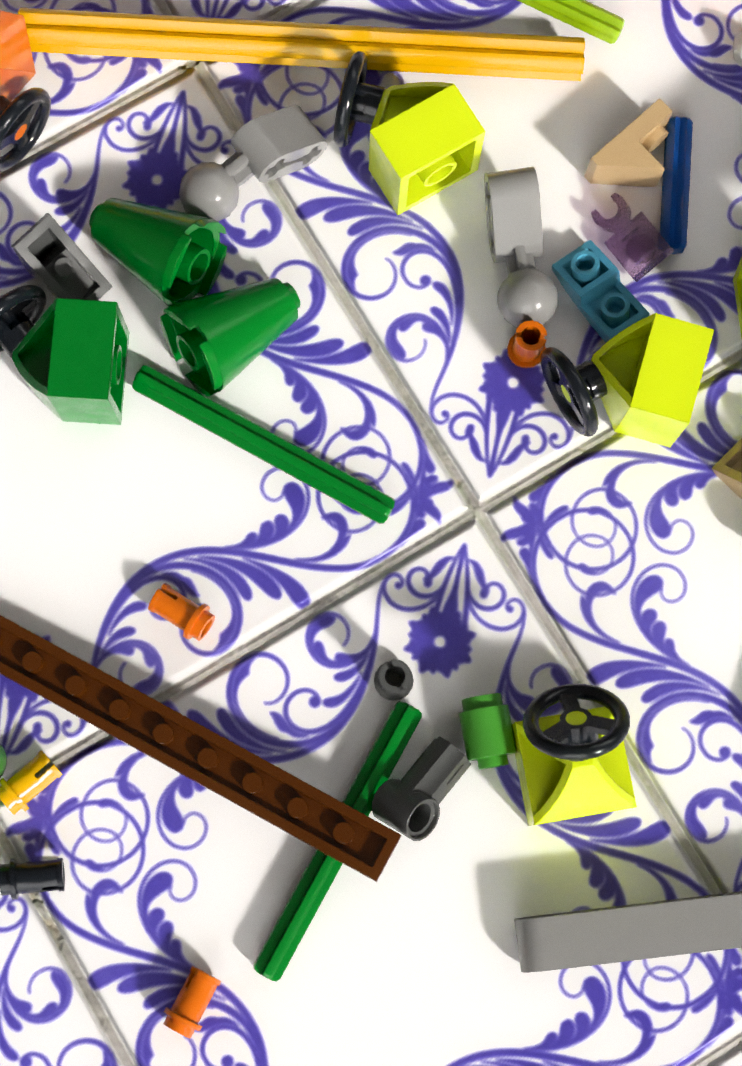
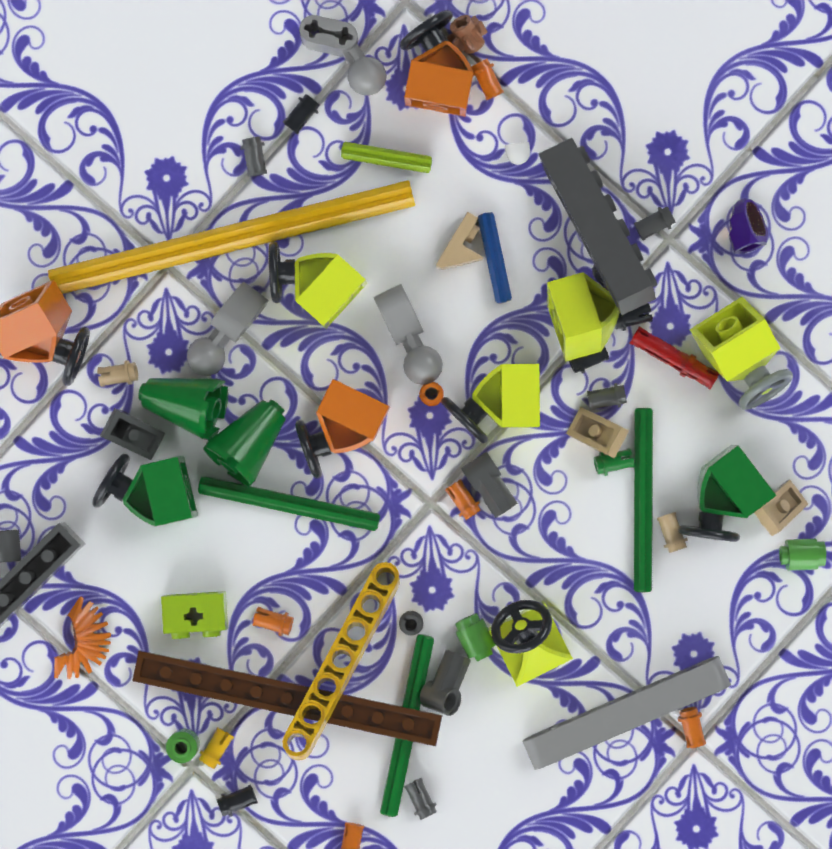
camera: 10 degrees left, 10 degrees up
medium azure slope [552,240,649,343] -> none
clear purple plate [591,193,674,282] -> none
none -> tan pin [97,360,139,387]
none -> lime brick [161,591,228,639]
none -> yellow beam [282,562,400,761]
none -> orange piece [295,379,390,479]
none -> dark grey pin [404,778,437,820]
none -> orange pin [445,479,481,520]
none -> dark grey piece [461,451,518,518]

